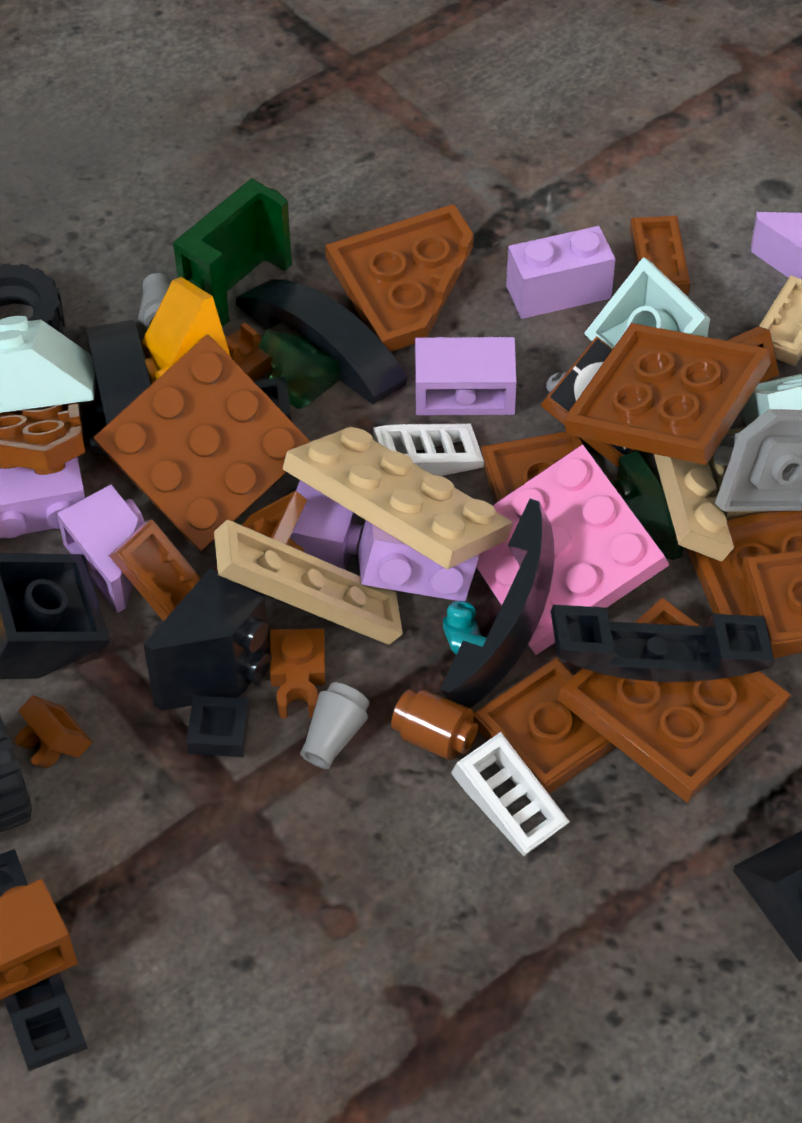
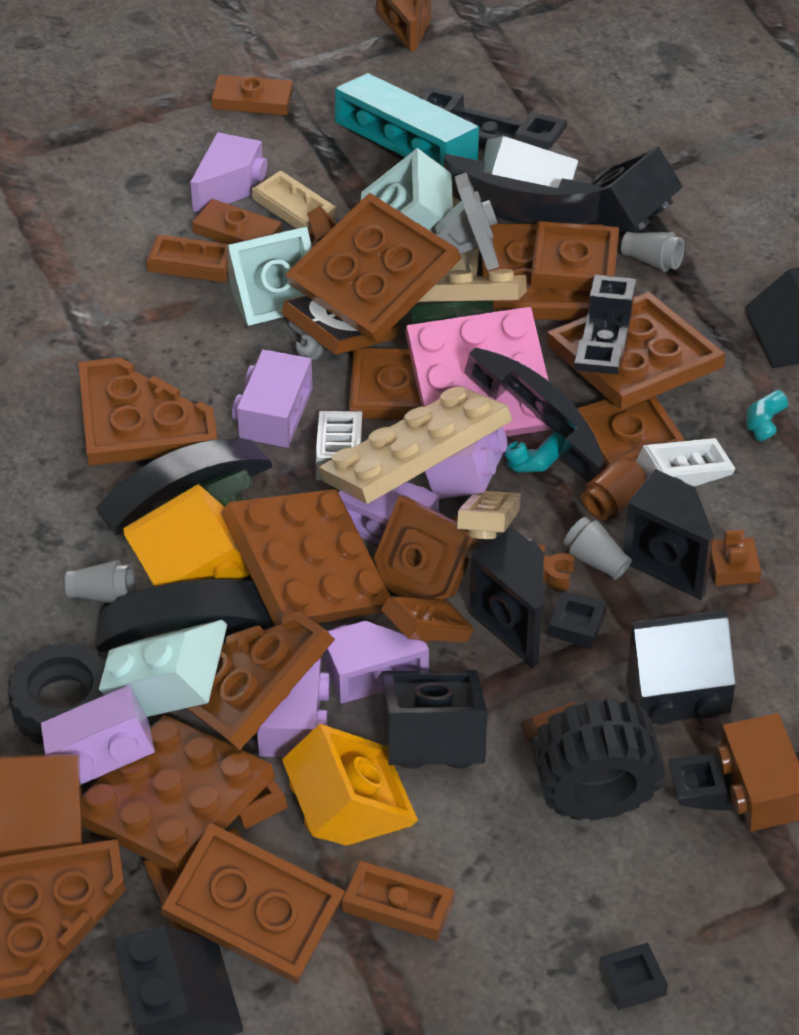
camera: 75 degrees left, 5 degrees down
dark green panel [173,178,292,327] -> none
lavender brick [506,226,615,319] -> none
none -> dark orange plate [192,199,282,244]
none -> black slope [623,469,714,600]
none -> slope [626,610,735,725]
none -> dark orange tile [710,529,761,586]
none -> teal arm [746,389,788,442]

